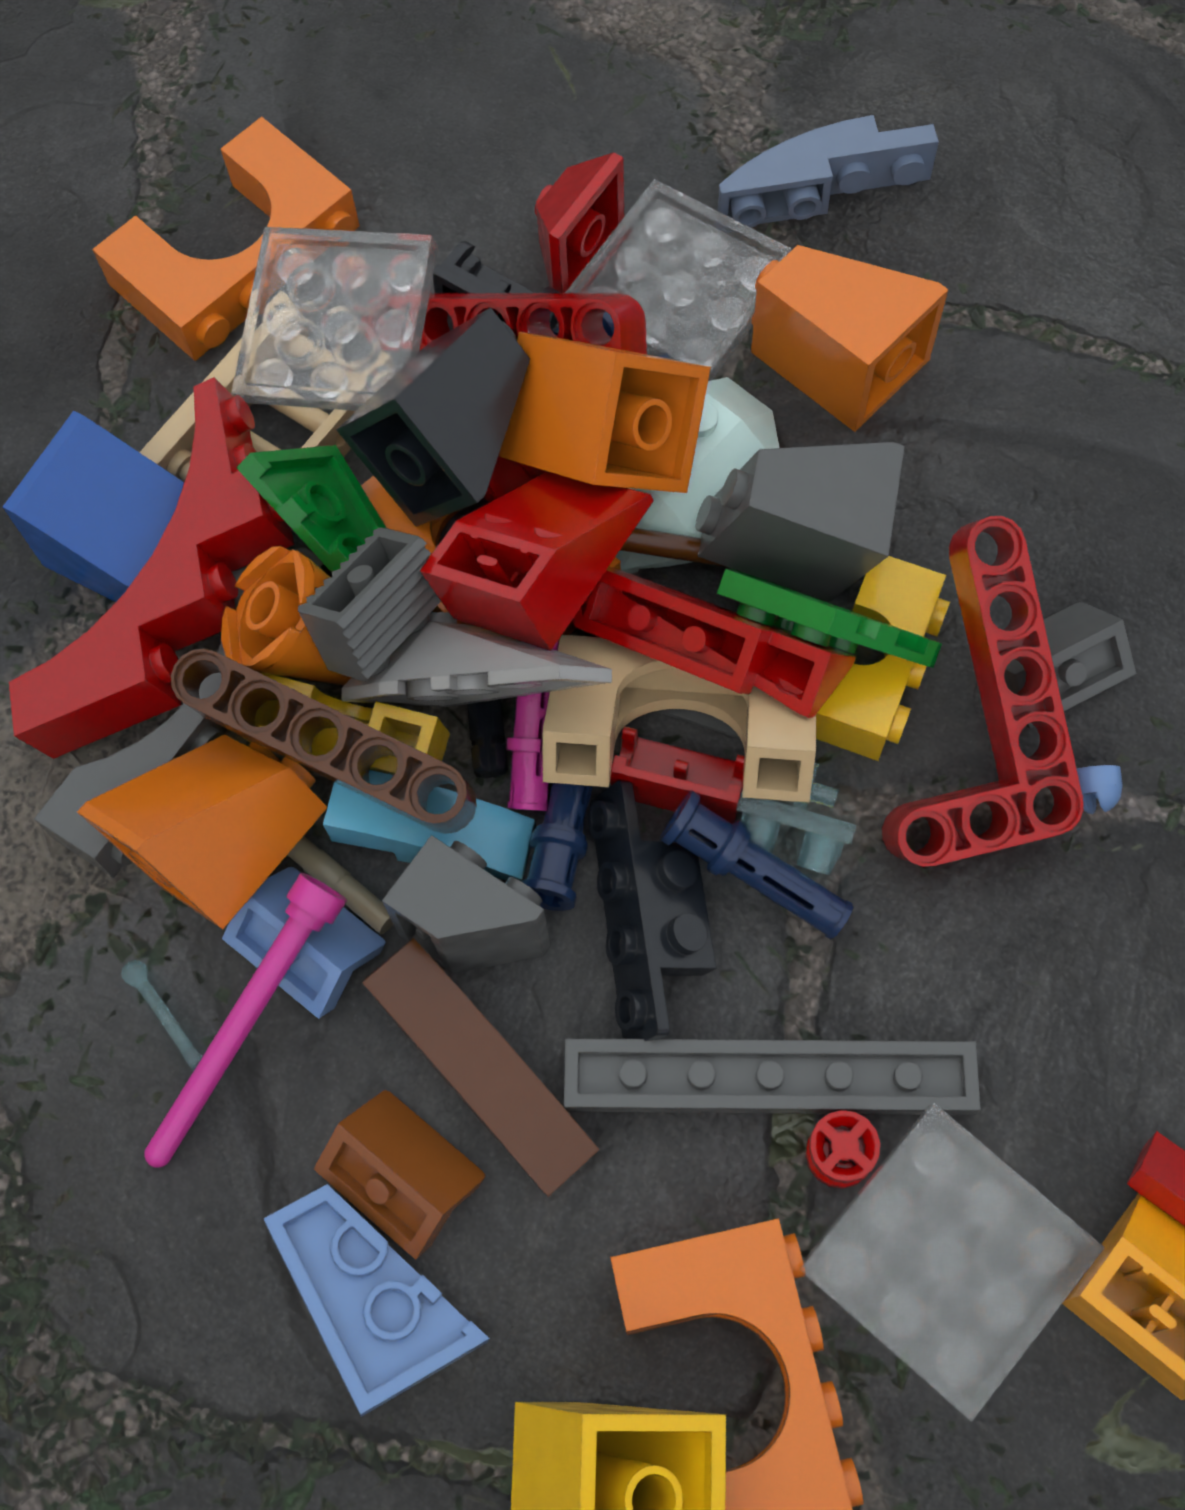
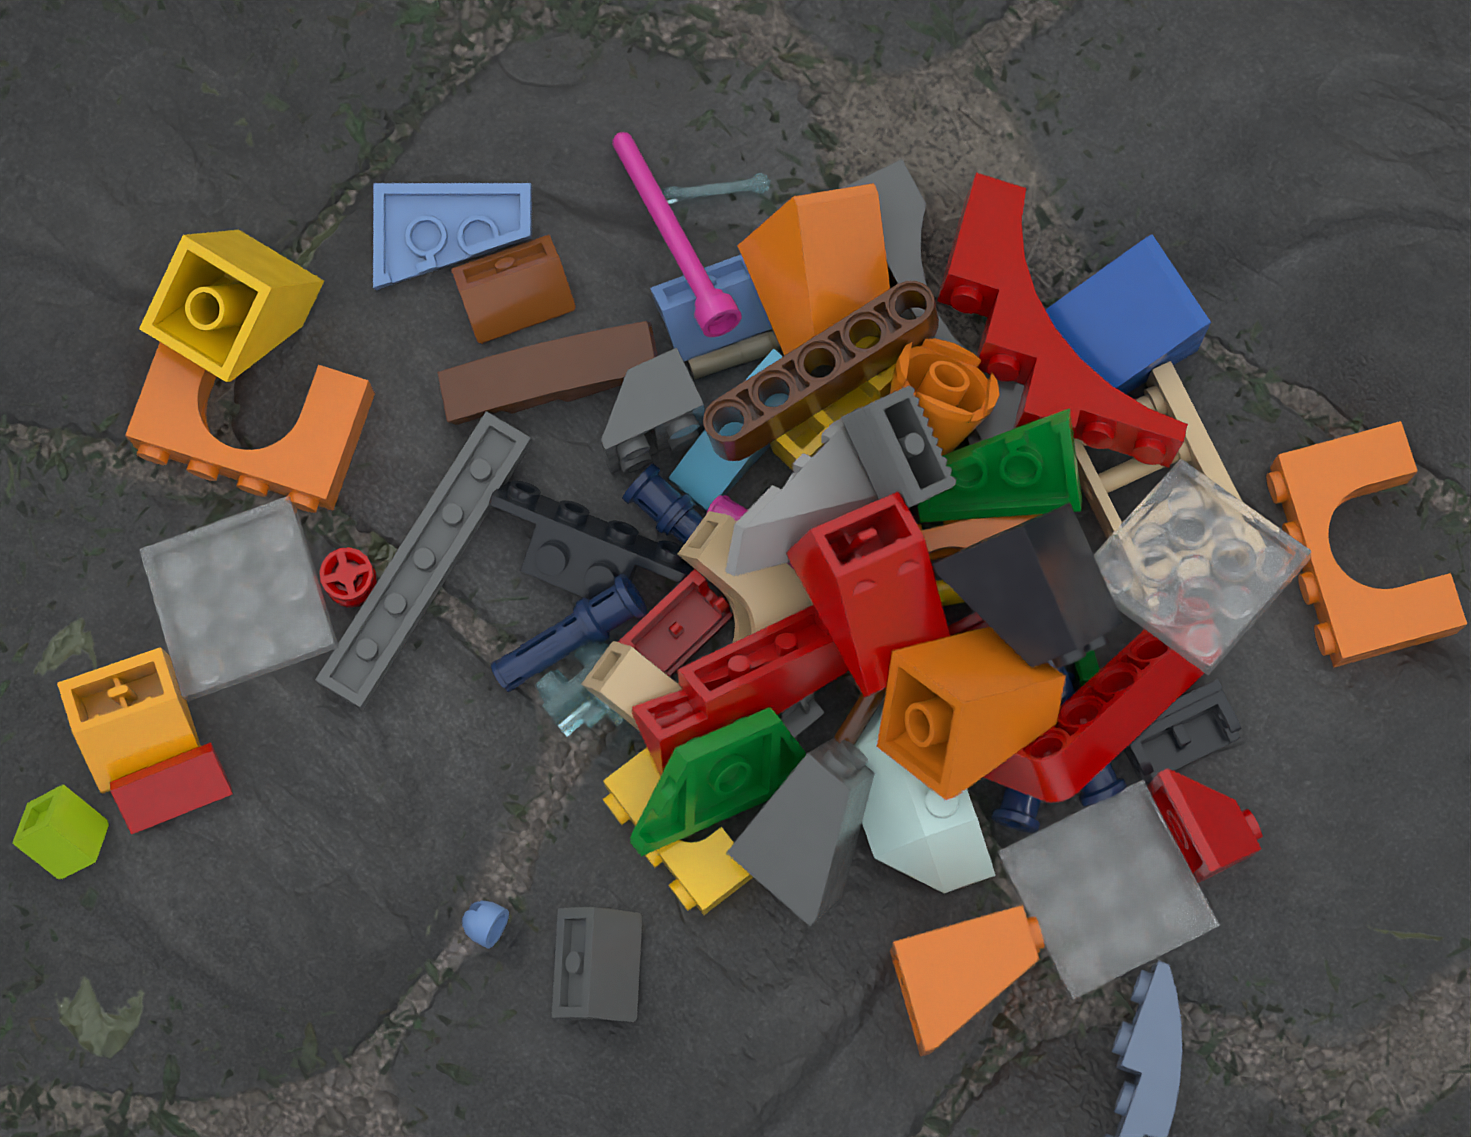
camera: 120 degrees right, 10 degrees up
red beam [882,516,1084,867] -> none

